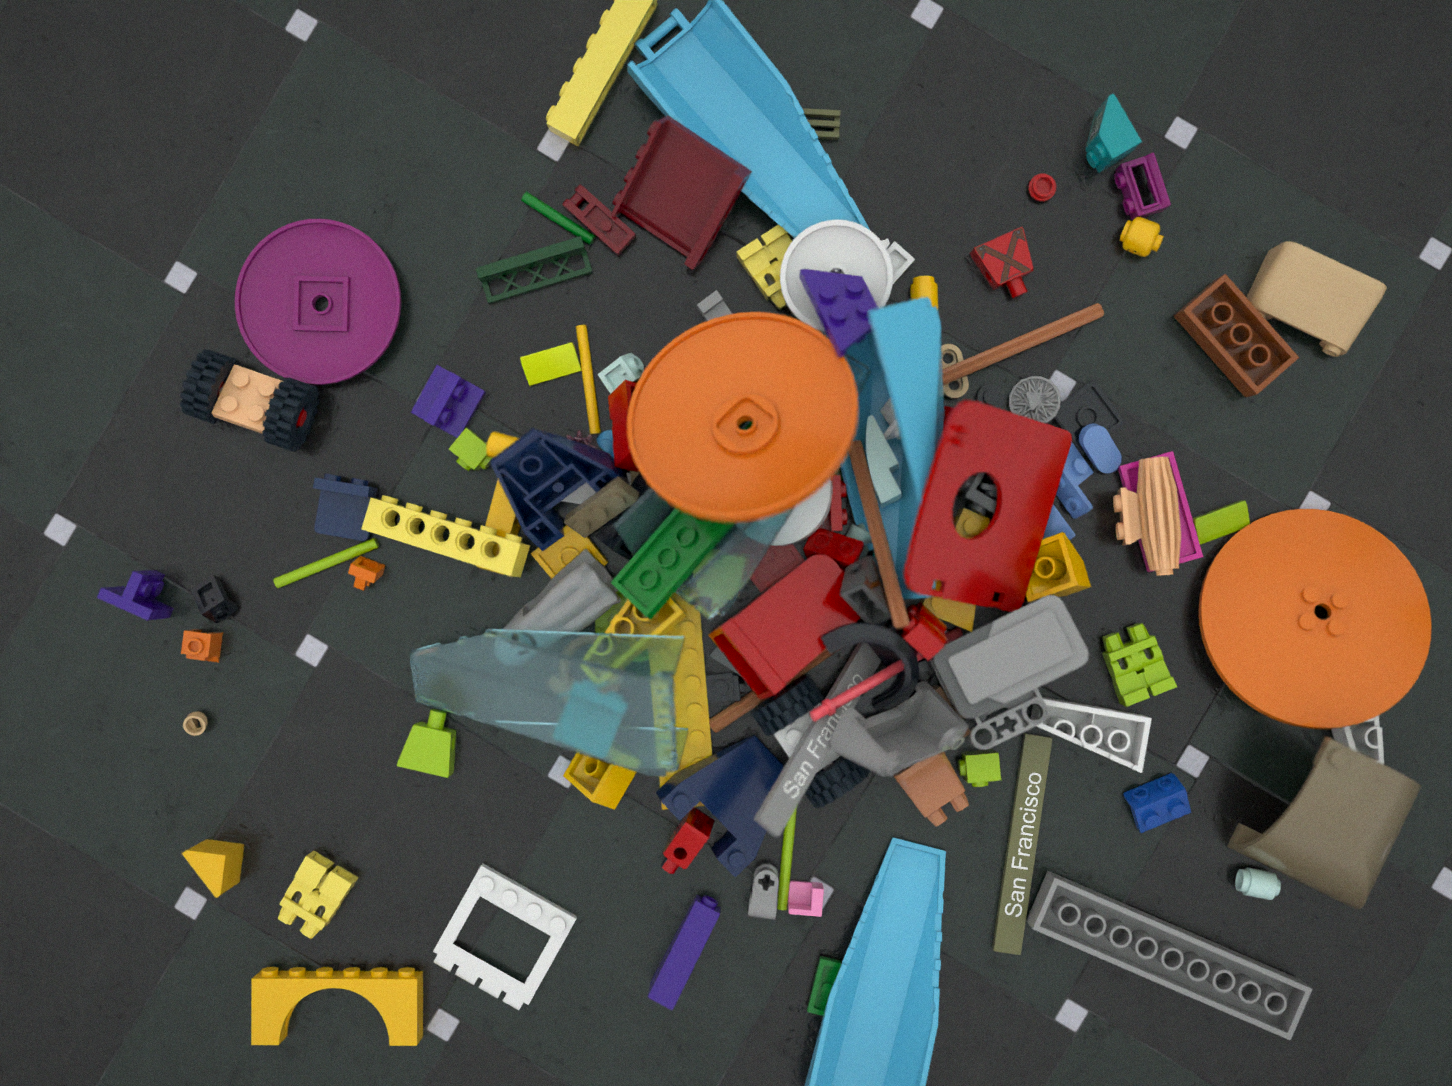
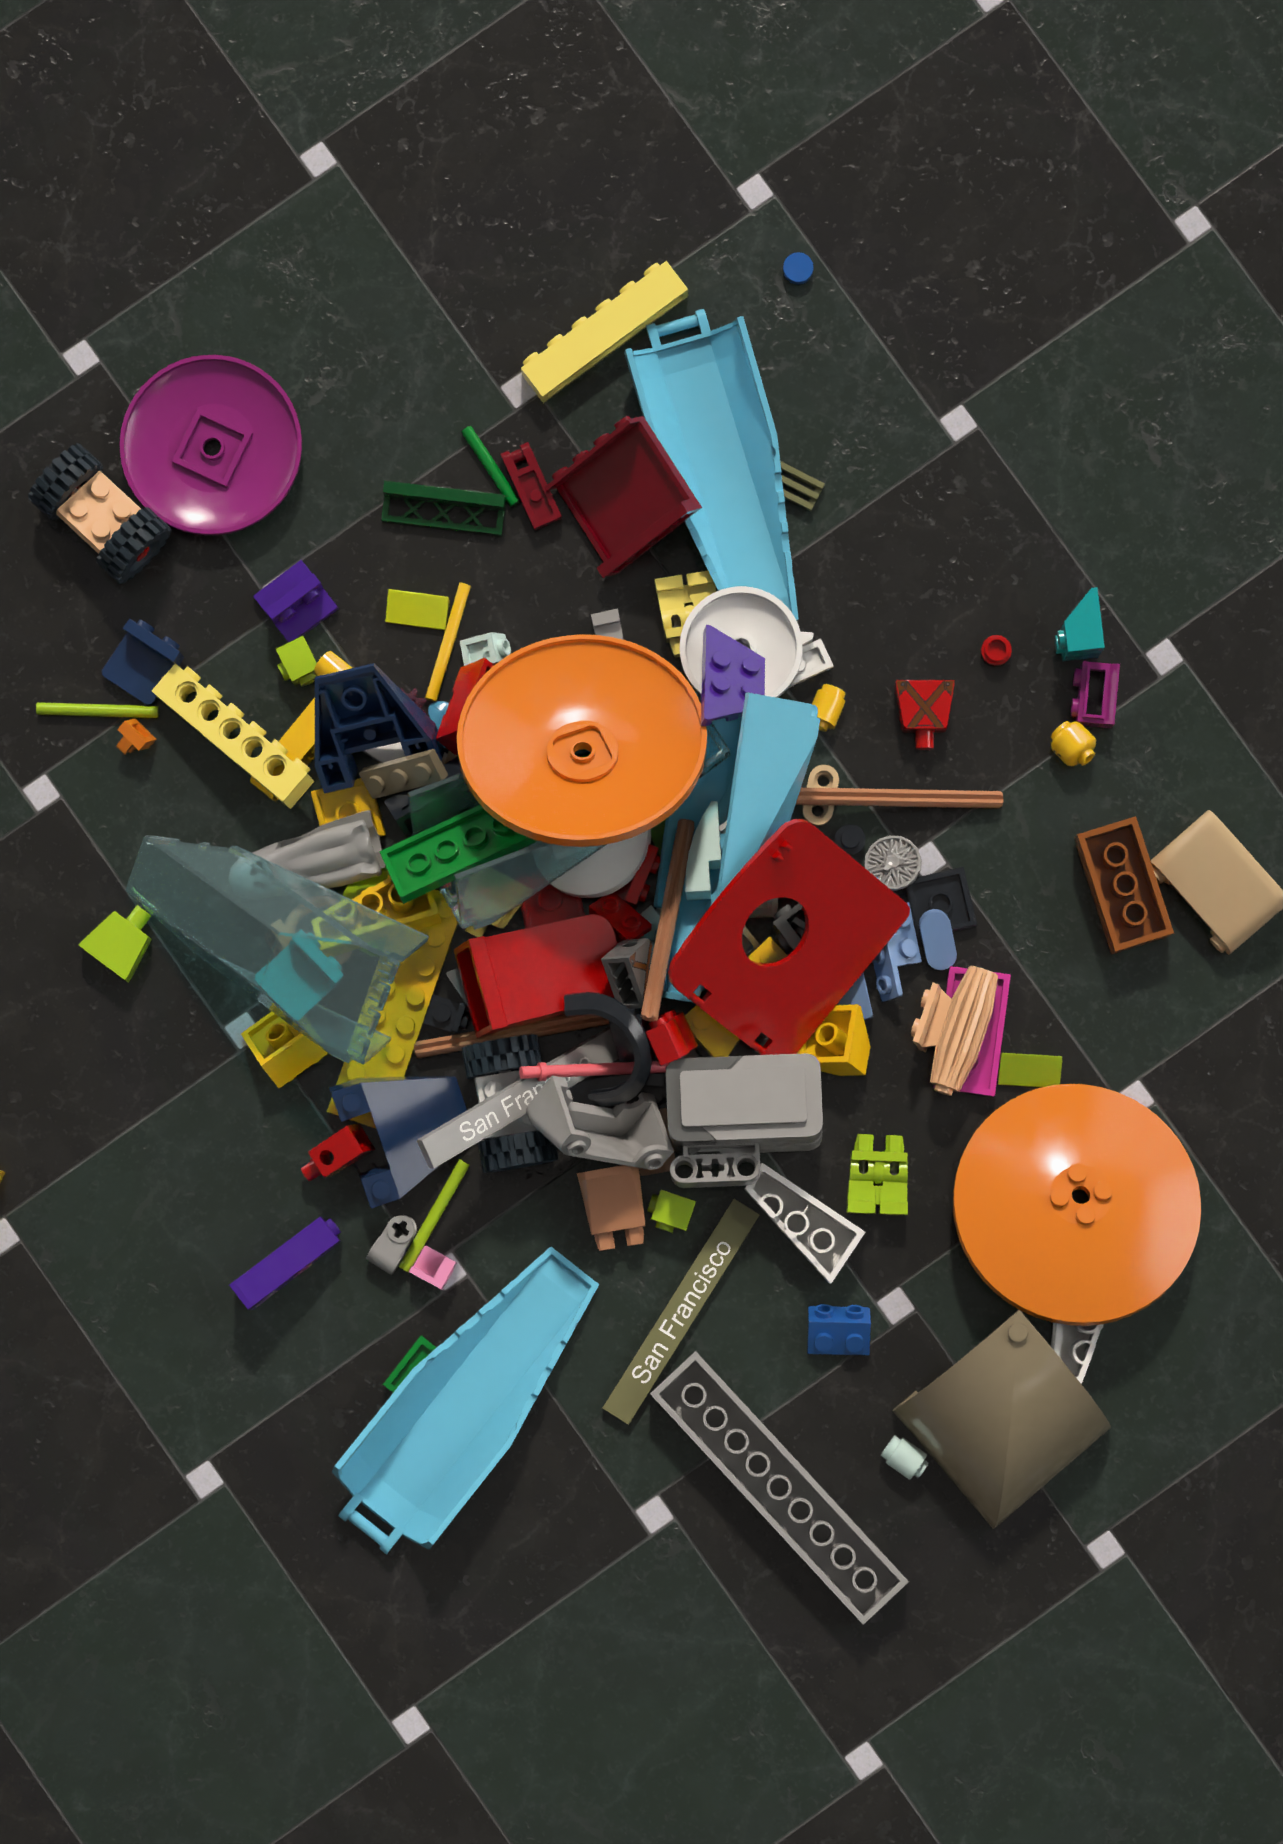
camera: 25 degrees right, 5 degrees down
white hinge [433,863,578,1010] -> none

